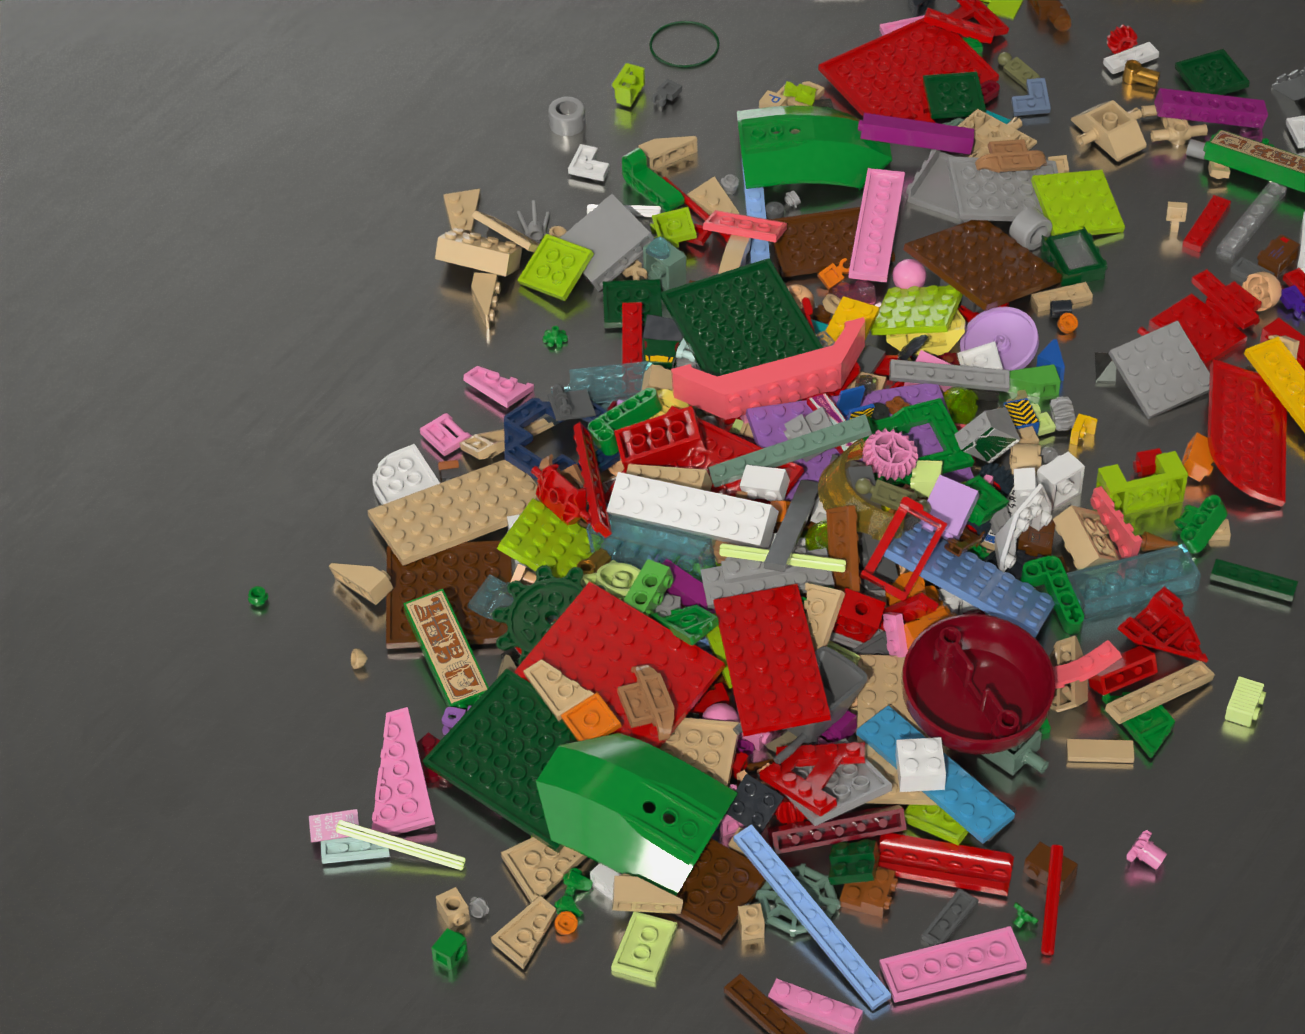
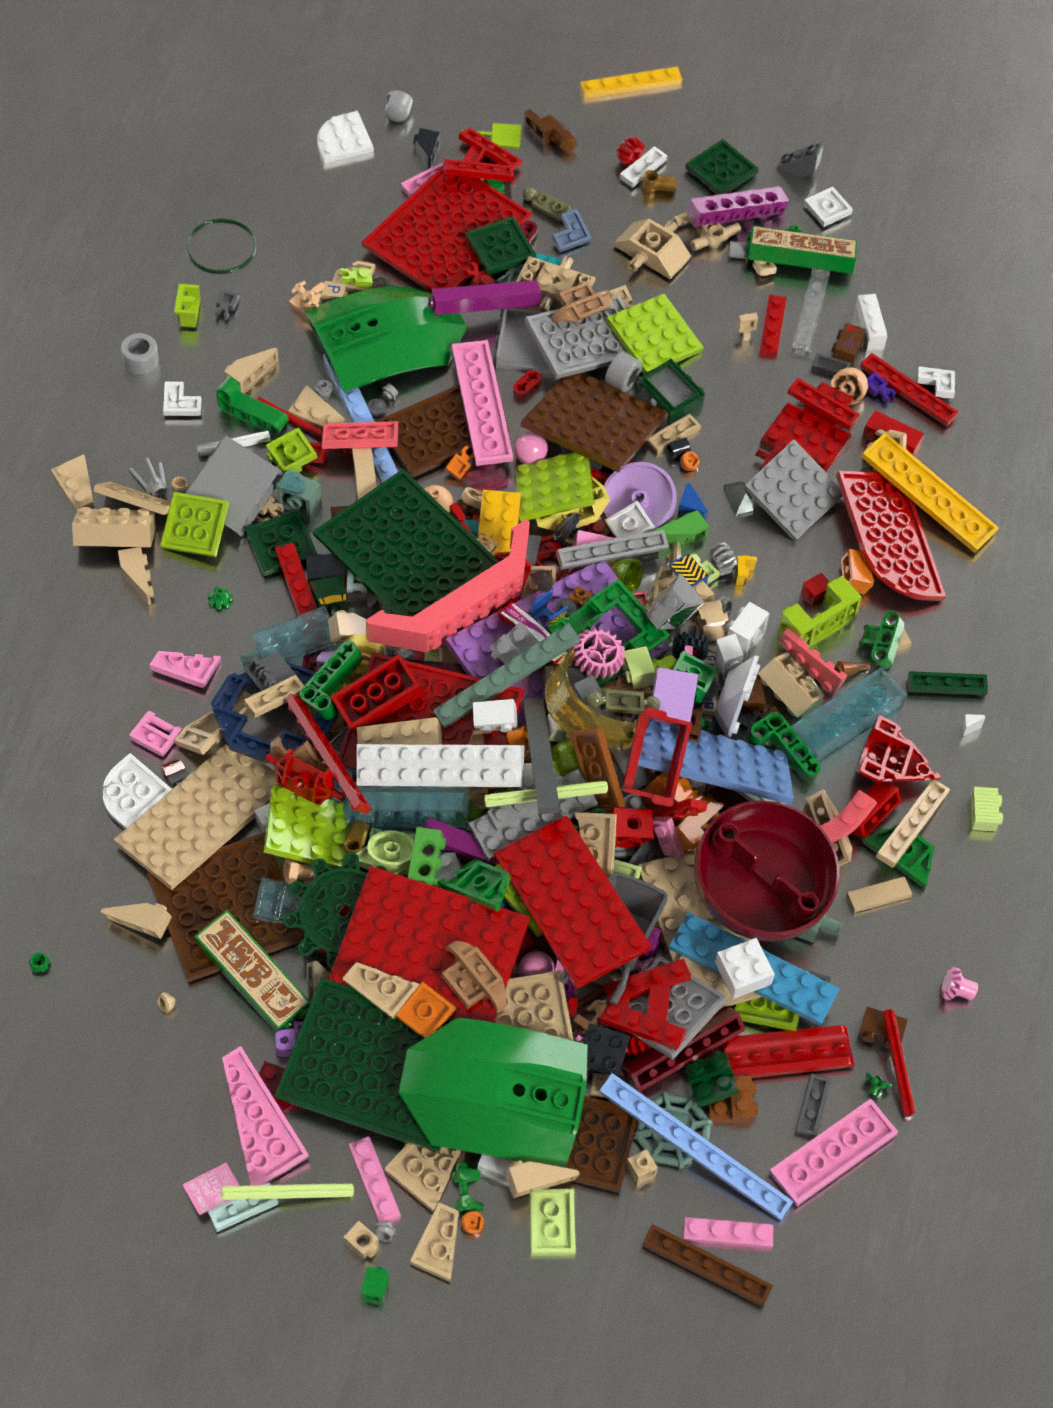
camera: 25 degrees left, 10 degrees up
none -> tan plate [244,675,304,718]
none -> light nougat piece [289,281,324,319]
none -> bright pink plate [349,1137,401,1223]
none -> red beam [513,370,541,400]
none -> white slope [962,714,985,736]

